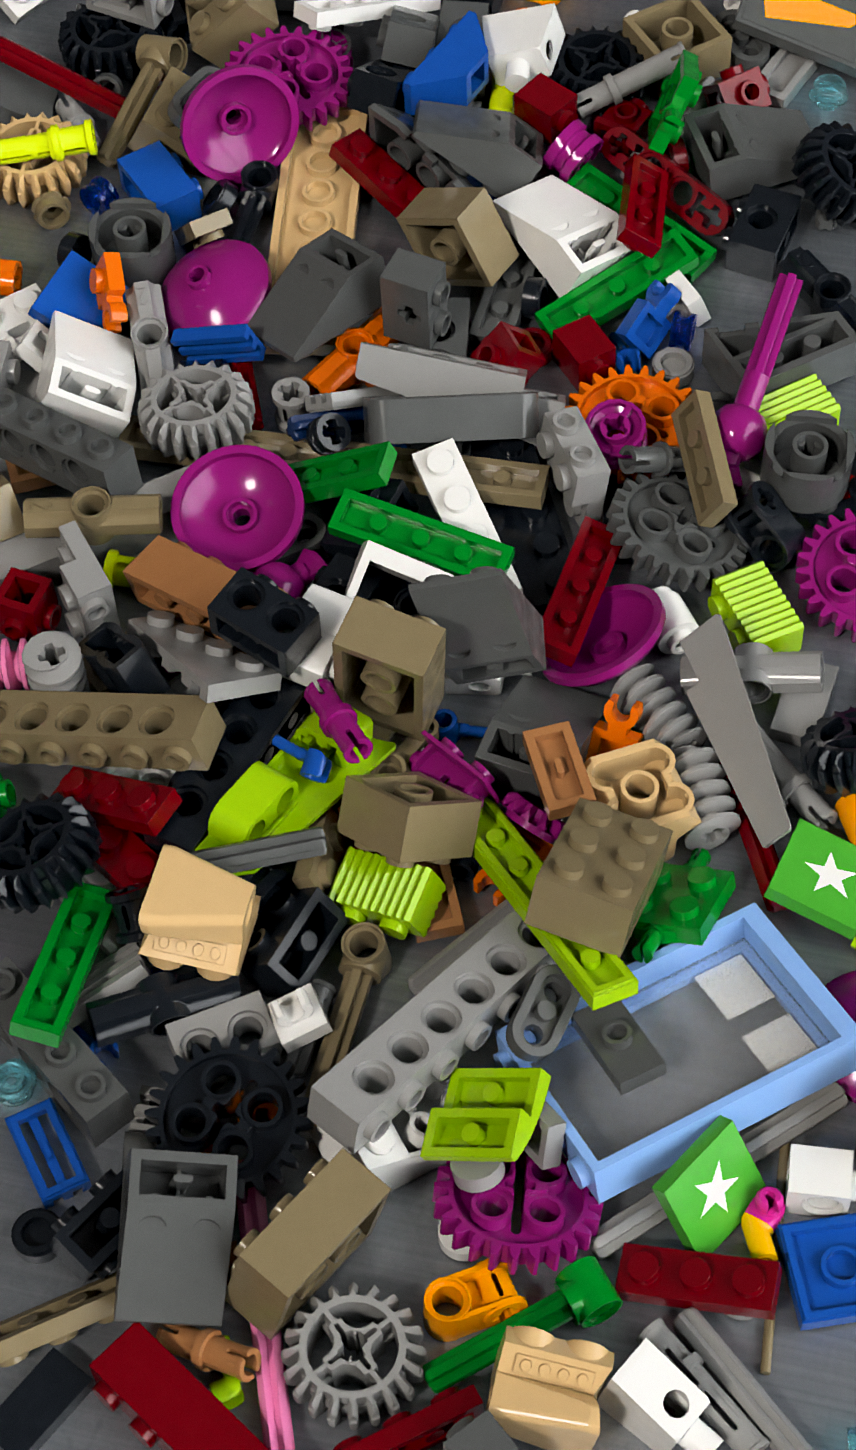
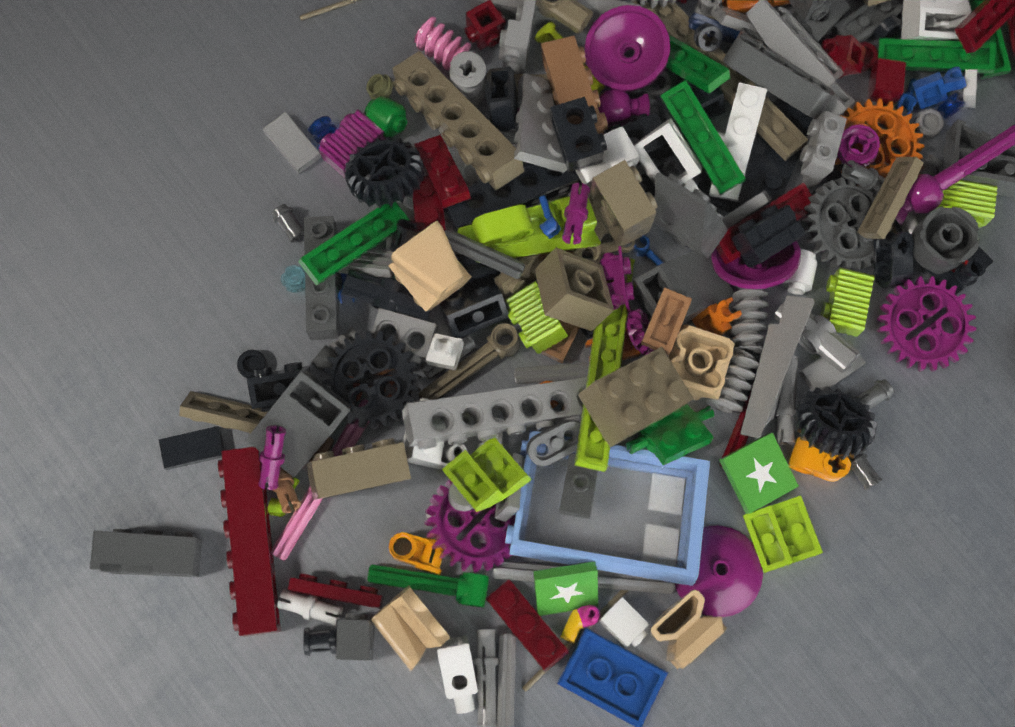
camera: 30 degrees right, 20 degrees up
blue tile [5,1098,92,1209] -> none
light grey gear [281,1282,427,1431] -> none
none -> magenta pin [258,425,286,490]
none -> light grey tile [722,190,772,228]
none -> black brick [731,204,805,268]

